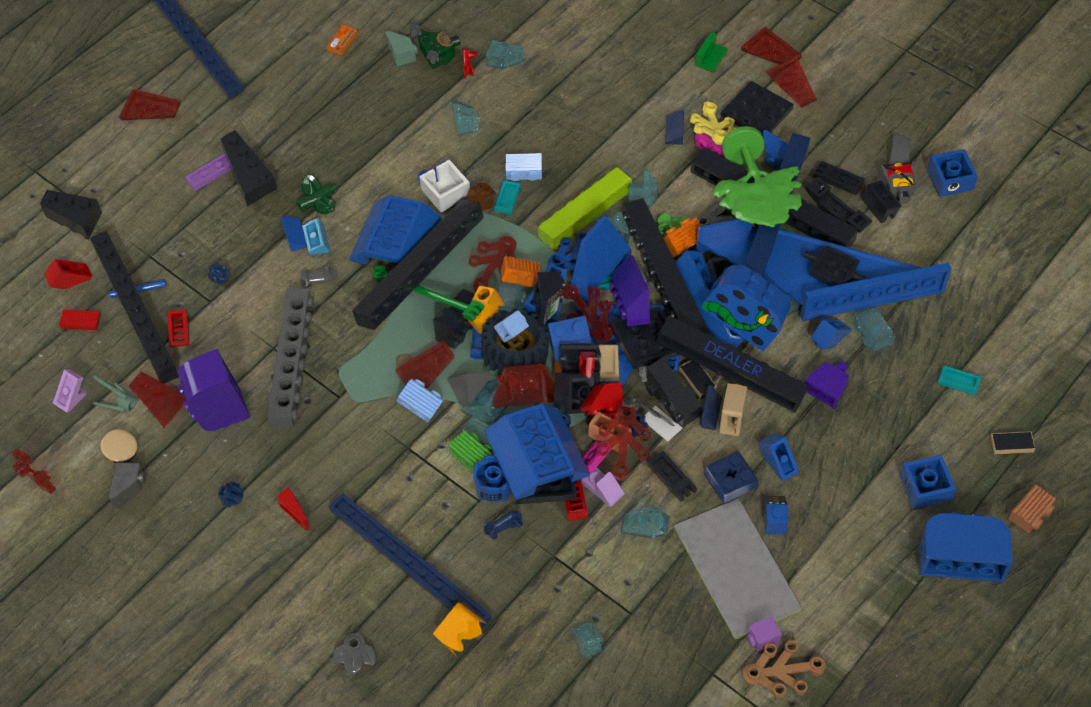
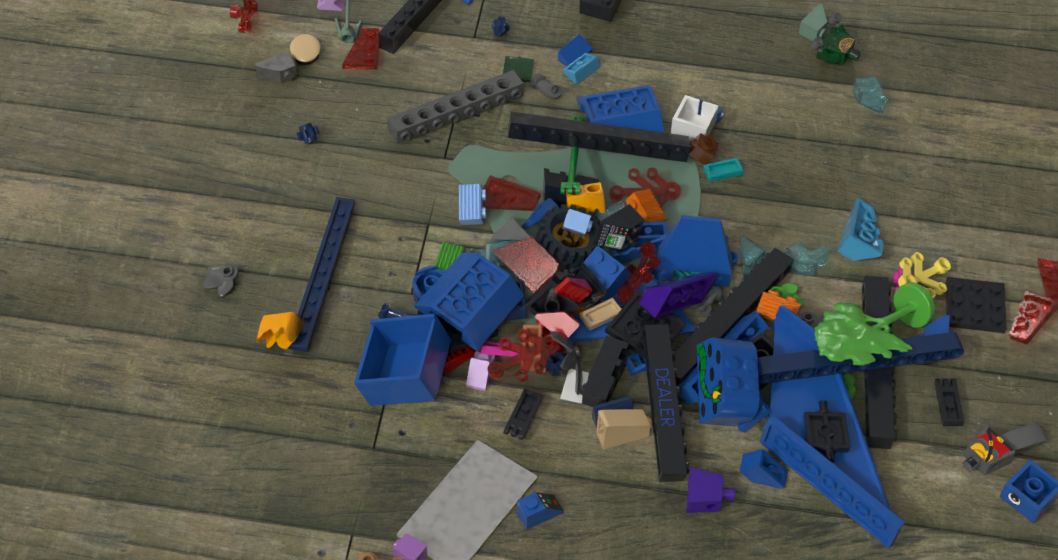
camera: 55 degrees right, 5 degrees down
red slope [167,309,189,348] -> none
dark purple brick [178,349,250,431] -> none
red slope [277,488,309,531] -> none
dark green plant [296,173,338,214] -> none
clear light blue slope [451,100,480,136] -> none
red piece [462,48,477,79] -> none
light blue brick [506,153,542,181] -> none
lime brick [538,167,632,250] -> none
clear light blue slope [571,622,604,658] -> none
clear light blue slope [621,506,670,539] -> none
dark blue slope [665,110,684,145] -> none
black tile [679,361,717,398] -> none
green panel [695,32,728,73] -> none
dark blue brick [704,451,759,504] -> none
blue slope [758,433,799,481] -> none
black slope [805,177,873,233] -> none
clear light blue brick [853,306,895,352] -> none
black hinge [861,180,902,223] -> none
none -> blue container [354,314,451,406]
none -> clear green piece [503,56,534,83]
none -> blue slope [521,198,559,230]
none -> dark azure wedge [837,198,884,261]

